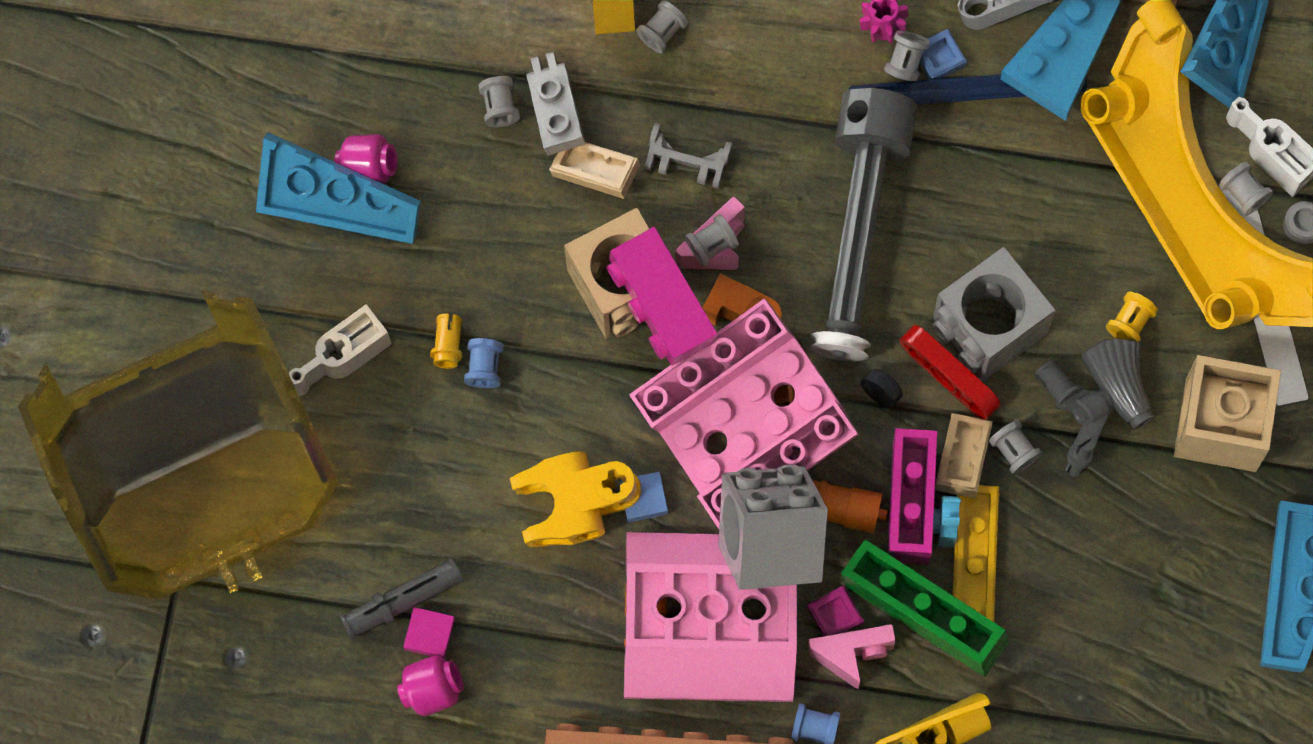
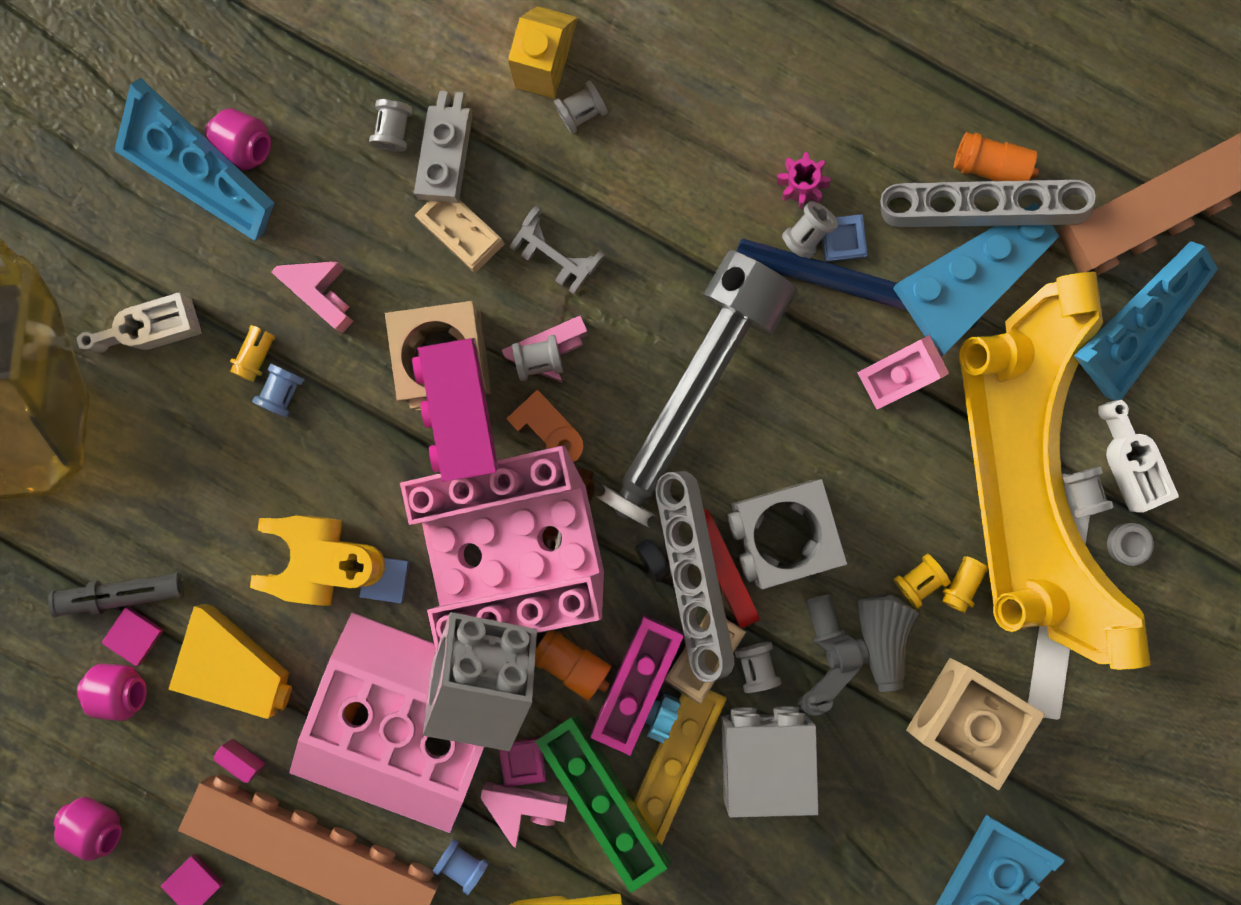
camera: 20 degrees right, 15 degrees up
none -> yellow slope [169,603,292,719]
none -> dark pink tile [213,739,266,783]
none -> bright pink slope [271,262,353,333]
none -> light grey beam [655,471,734,682]
none -> light grey brick [721,706,818,818]
none -> bright pink slope [857,335,949,409]
none -> yellow pin [942,556,989,613]

